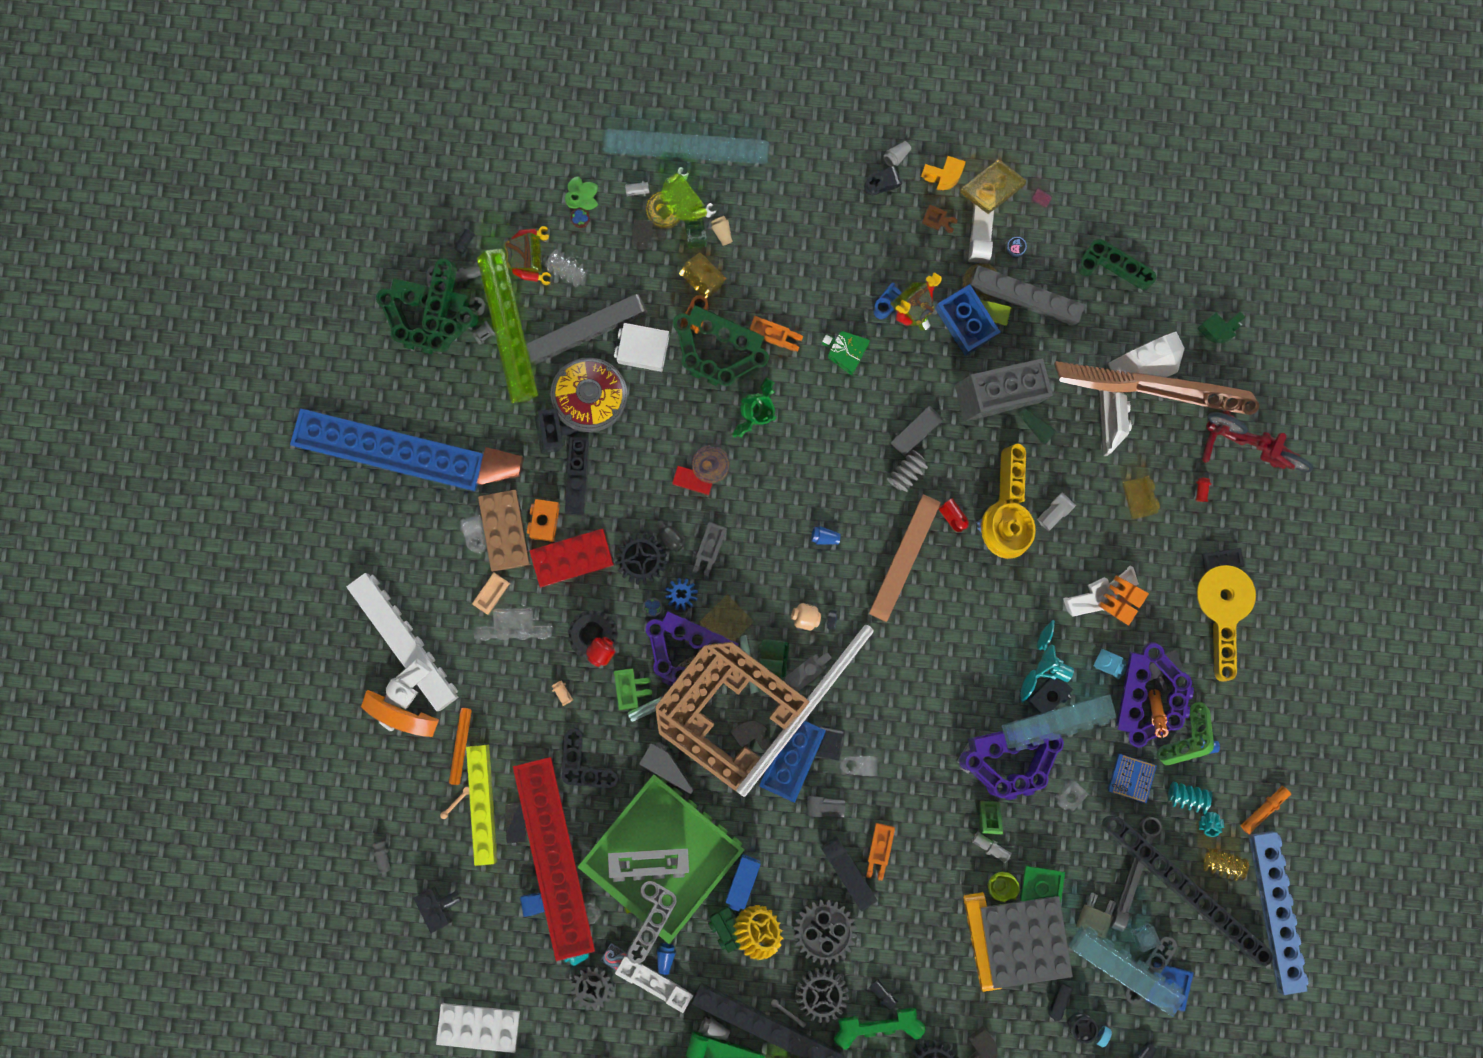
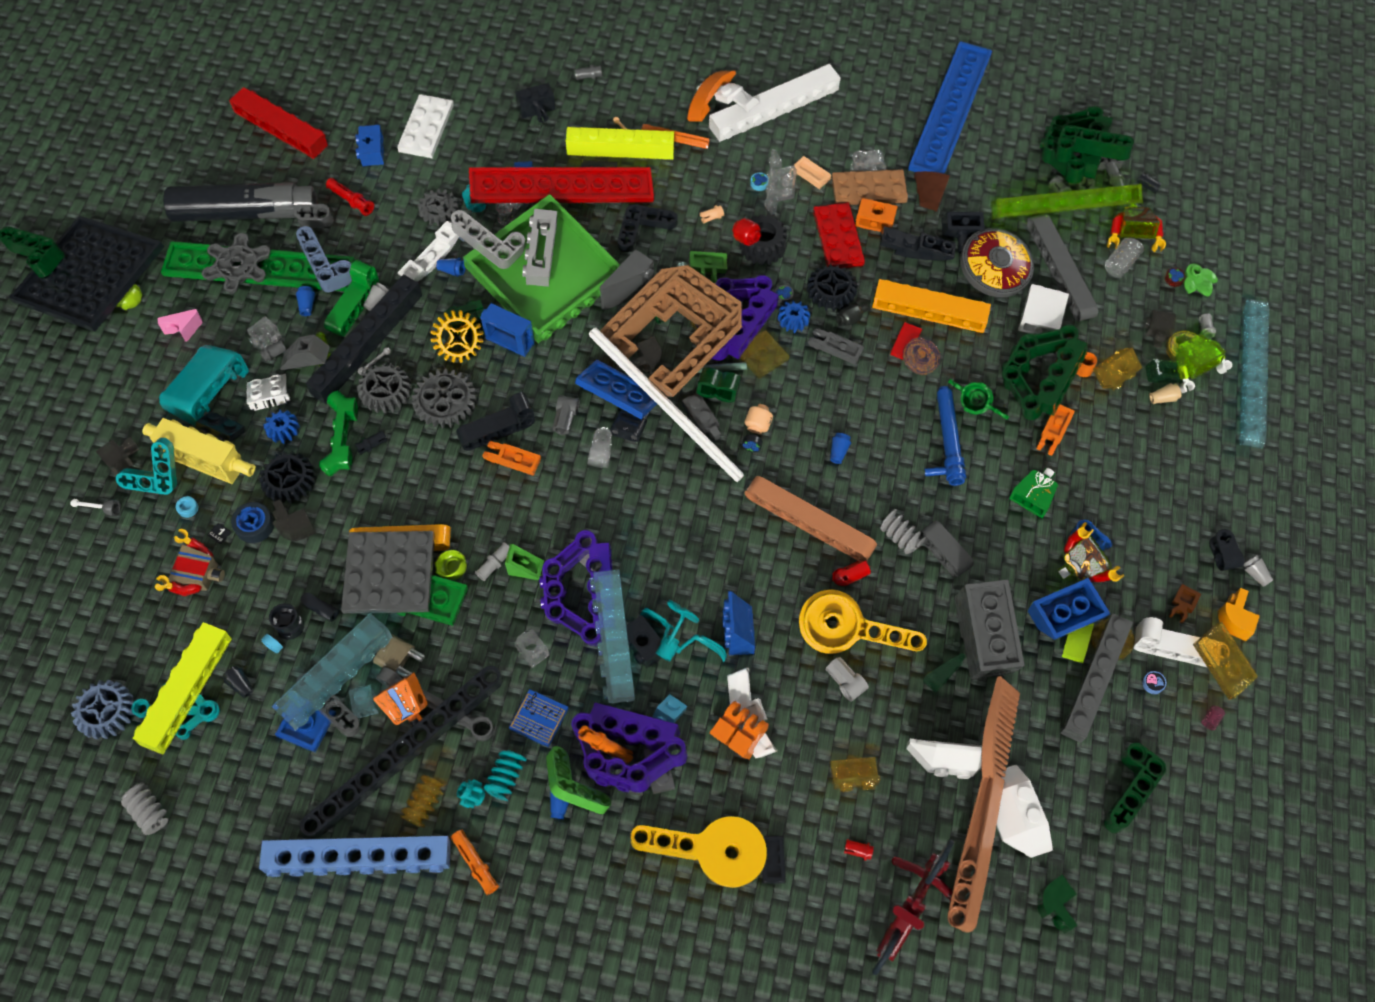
camera: 95 degrees right, 20 degrees down
none -> orange torso [373,673,428,727]
none -> blue slope [722,591,755,655]
none -> tile [750,173,769,191]
none -> light orange brick [872,279,991,333]
none -> blue cylinder [924,386,966,486]

